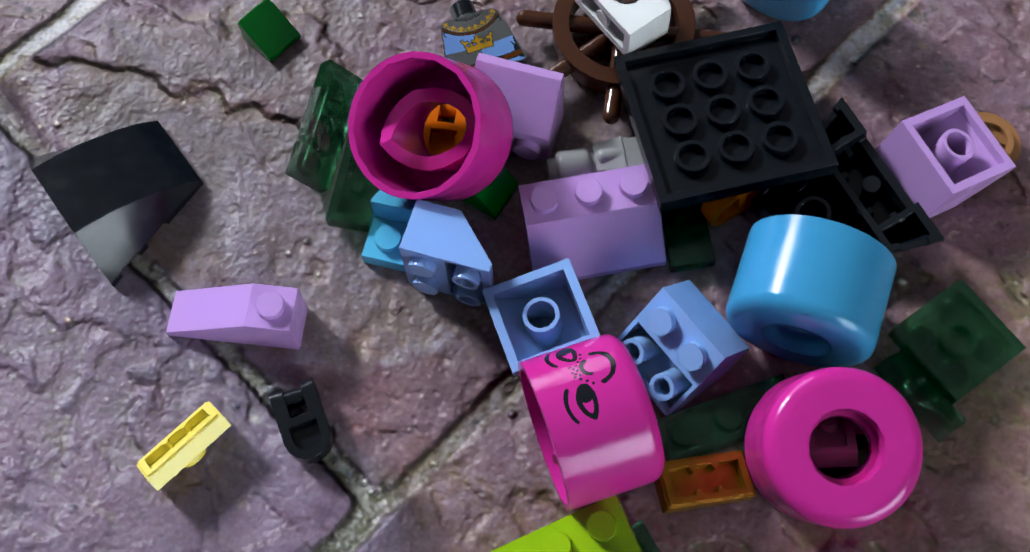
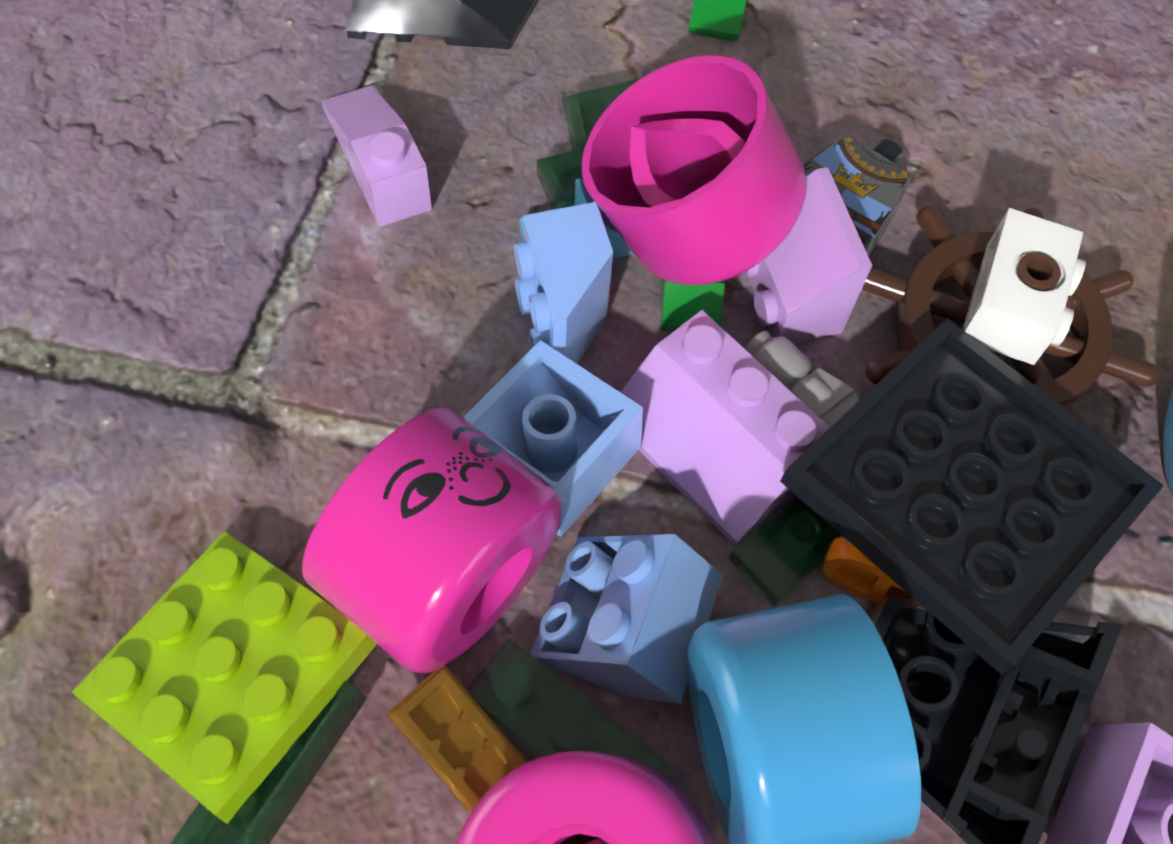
camera: 50 degrees right, 5 degrees down
light yellow plate [137,401,232,491] -> none
black plate [268,377,333,464] -> none

